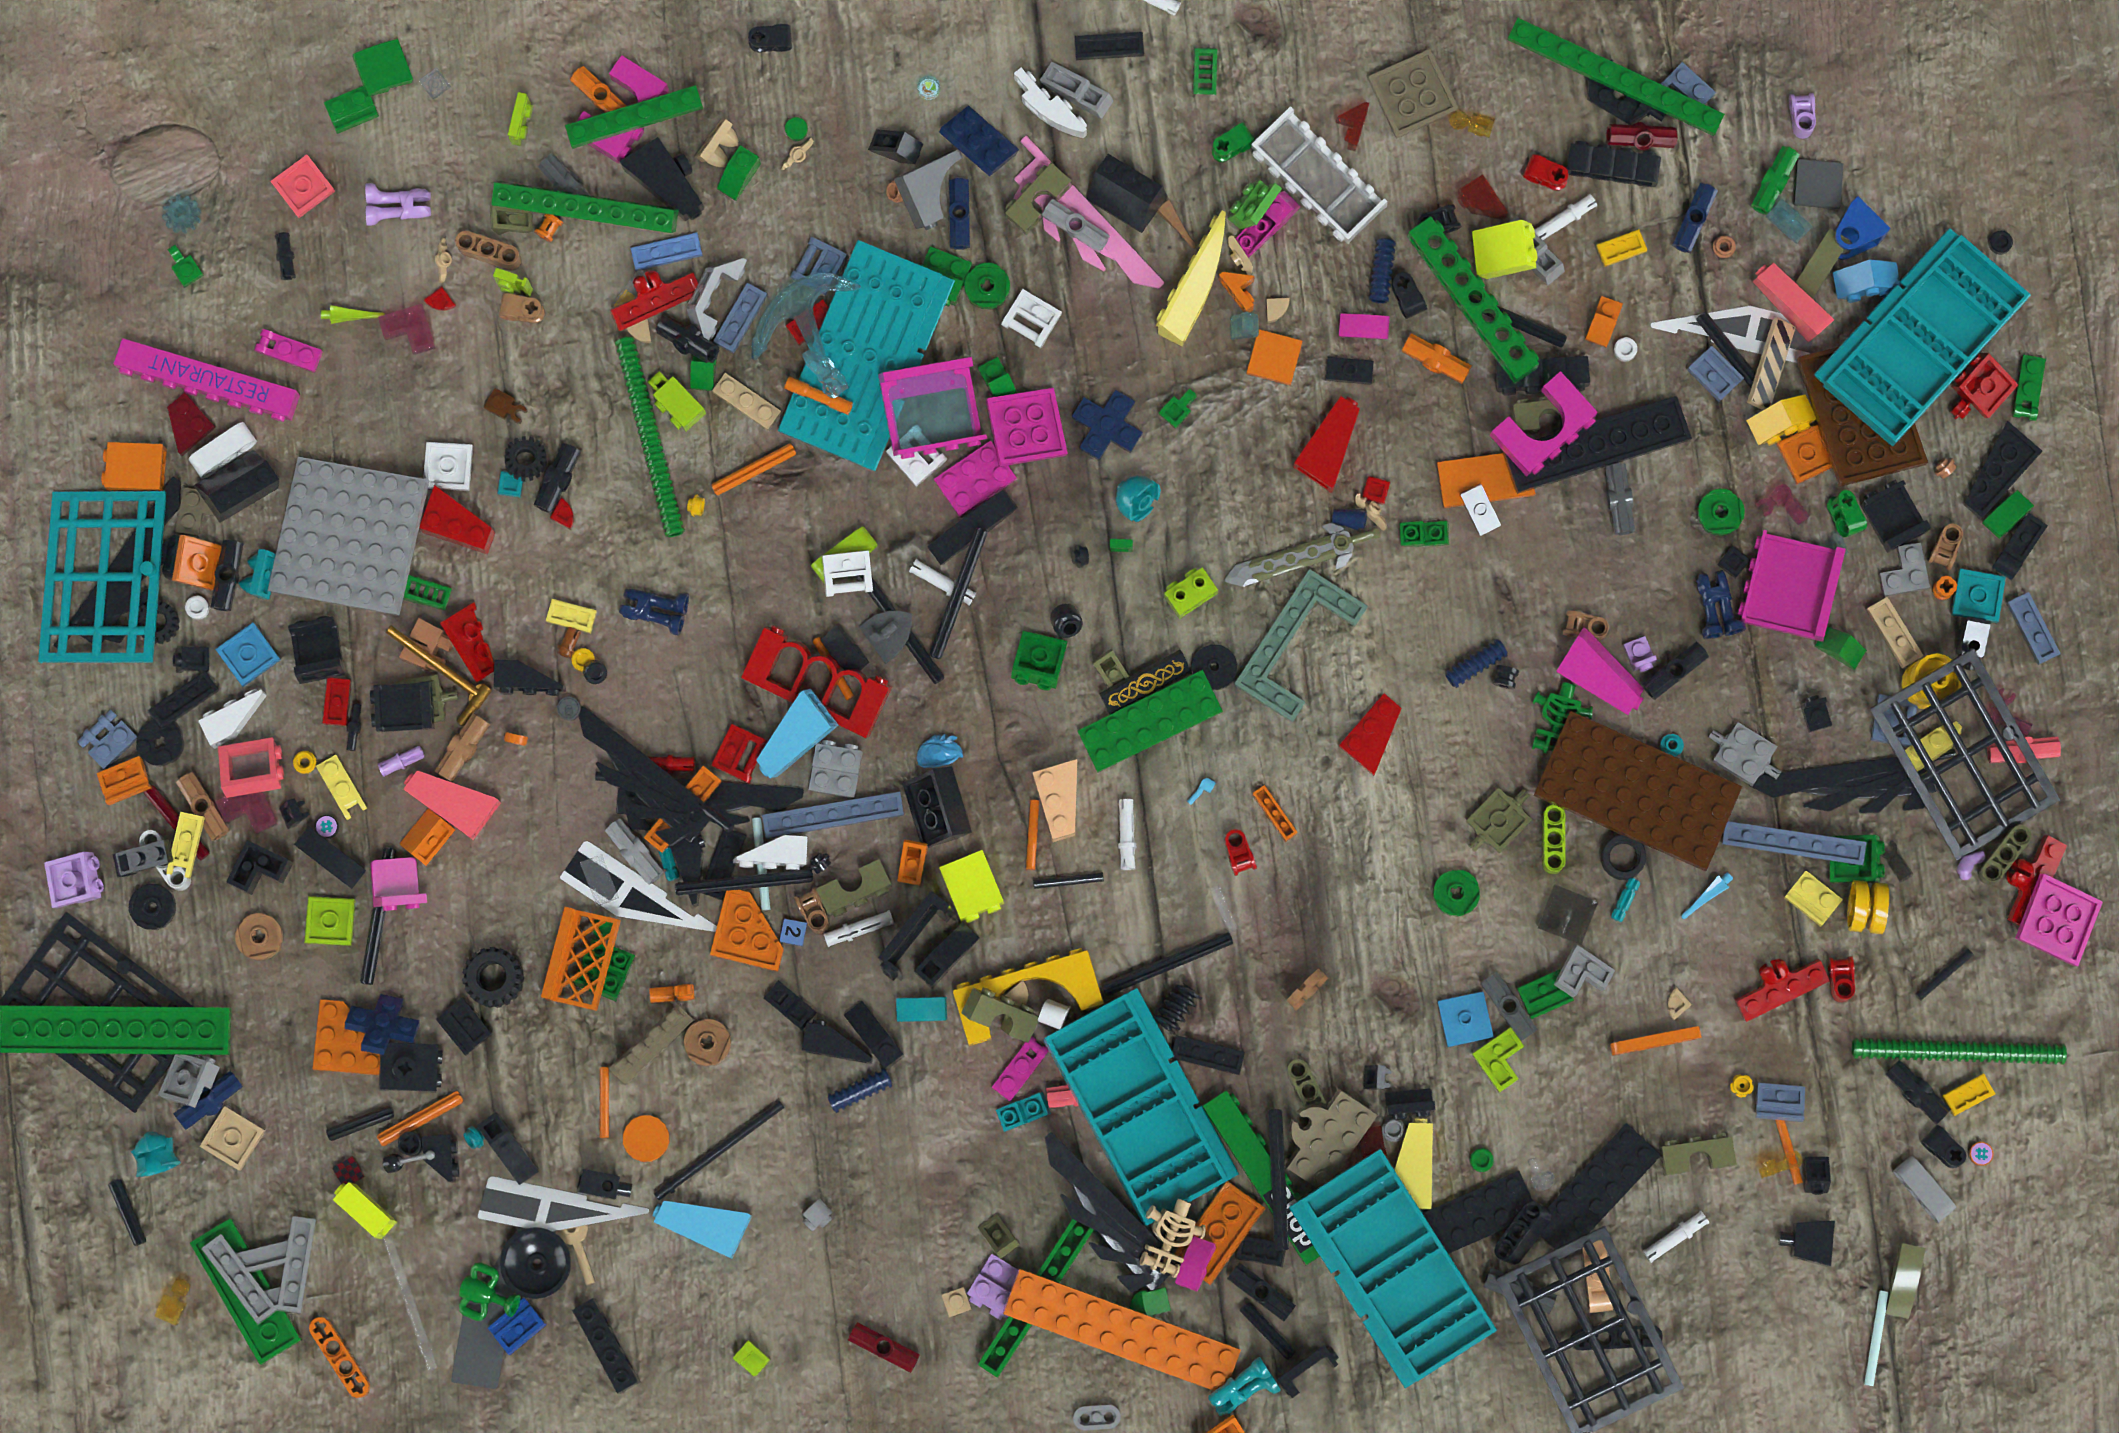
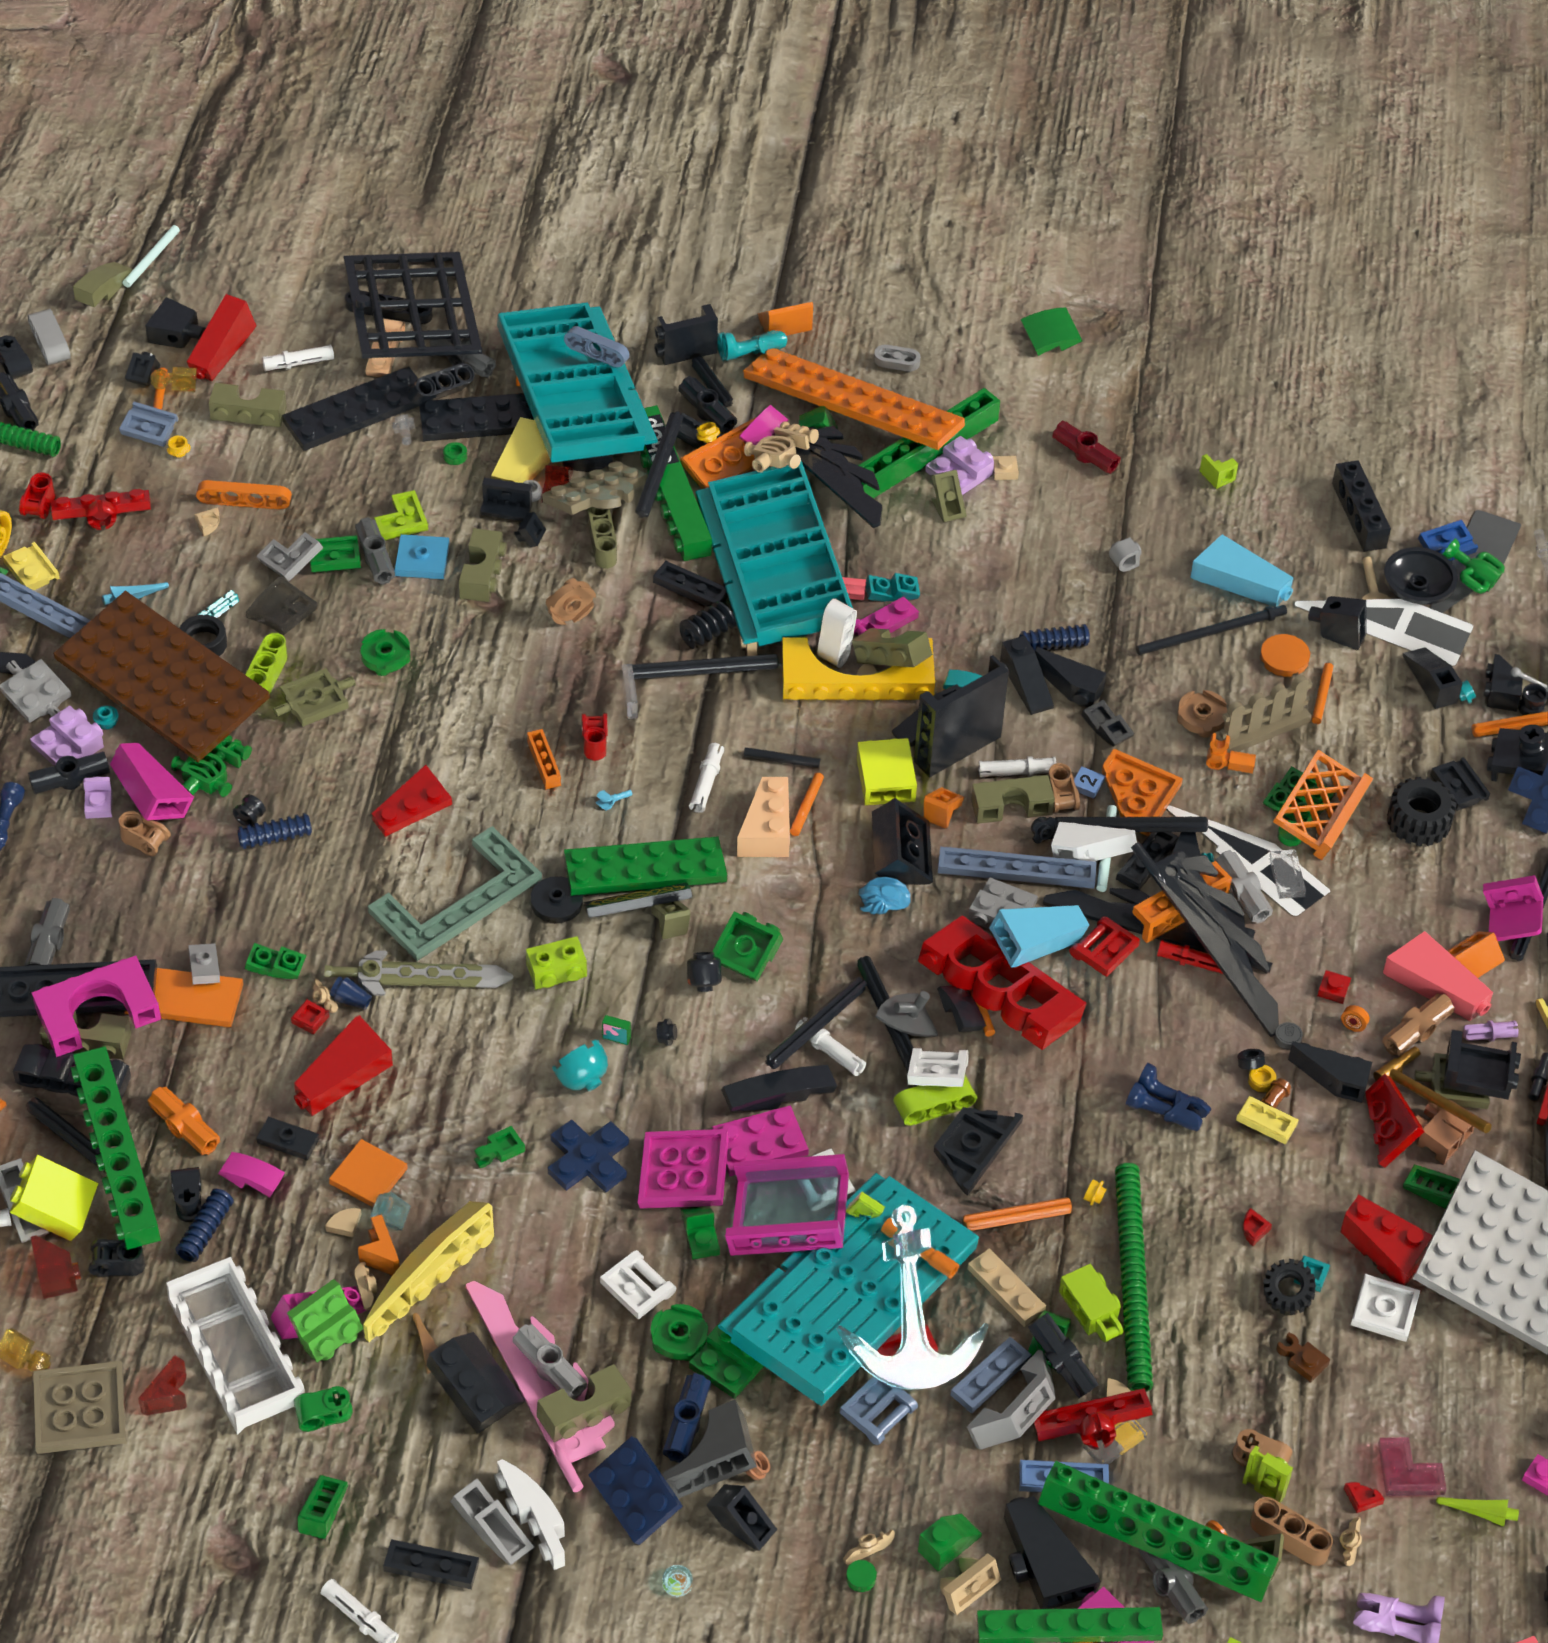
camera: 170 degrees left, 30 degrees down
black piece [533,443,581,514] -> none
none -> lavender plate [30,706,104,765]
none -> red slope [187,294,257,381]
none -> olive arch [459,528,507,602]
none -> sand blue beam [564,326,629,367]
none -> yellow plate [696,422,720,443]
none -> lime tile [846,1192,885,1218]
none -> black wing [934,1107,1023,1196]
none -> red plate [1317,970,1351,1004]

